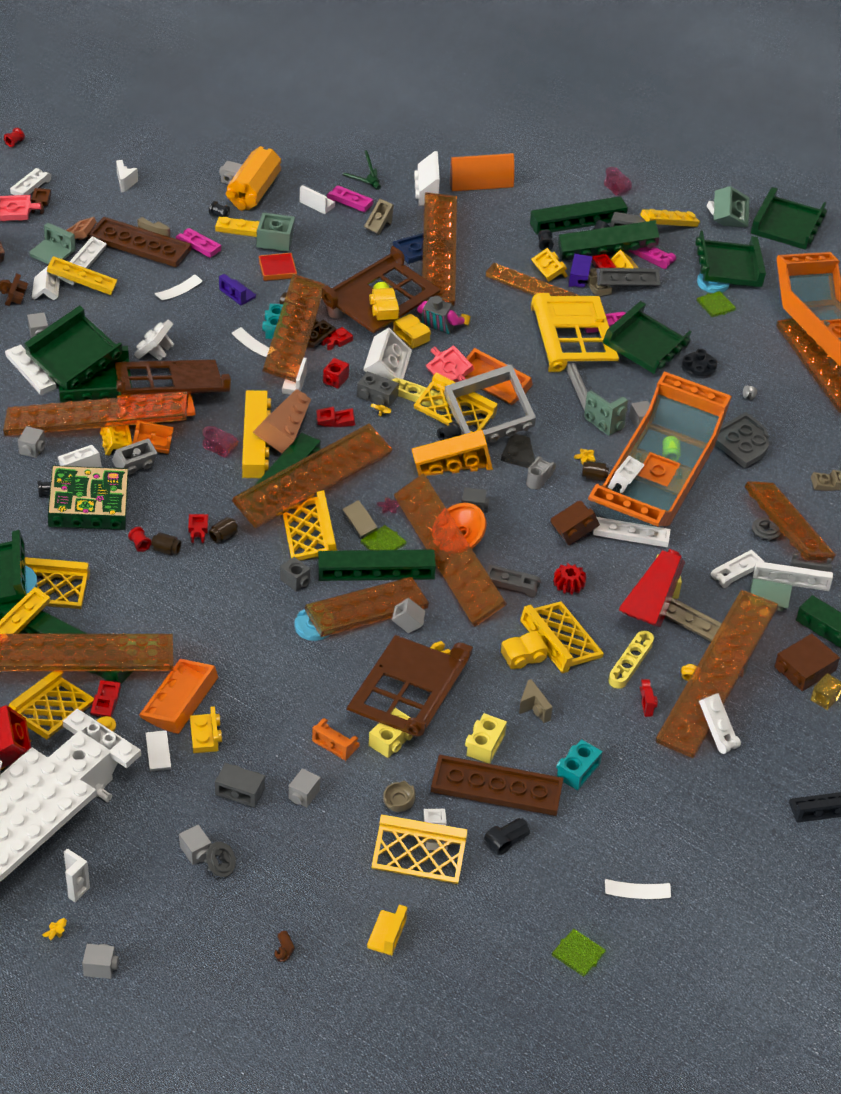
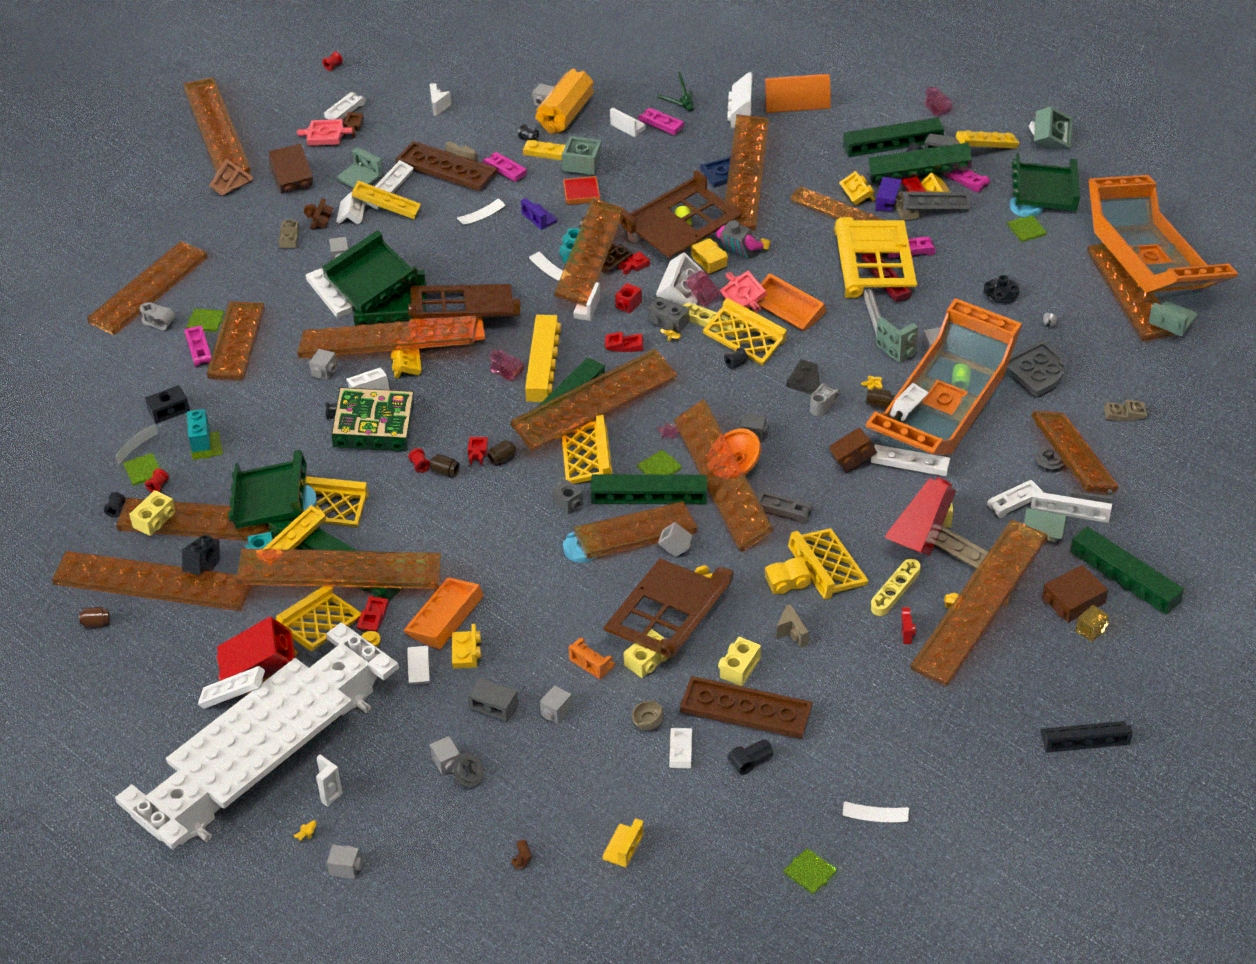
camera: 10 degrees right, 0 degrees up
nougat wing [66,217,97,240] -> none
light grey brick [112,438,157,475] -> none
orange hinge [133,420,173,454] -> none
white plate [134,319,174,361] -> none
nougat wedge [253,389,311,453] -> none
dark tan slope [342,500,377,538] -> none
dark tan slope [364,198,394,235] -> none
yellow brick [369,288,399,320] -> none
yellow fence [371,814,467,884] -> none
light orange wedge [412,429,493,476] -> none
light grey window [444,364,536,443] -> none
black bush [538,229,554,250] -> none
red gear [553,563,586,595] -> none
teal brick [556,739,603,791] -> none
dark green panel [602,301,692,374] -> none
white plate [699,693,741,754] -> none
dark green panel [750,187,827,250] -> none
none -> clear pink piece [687,270,720,306]
none -> dark red plate [861,253,911,302]

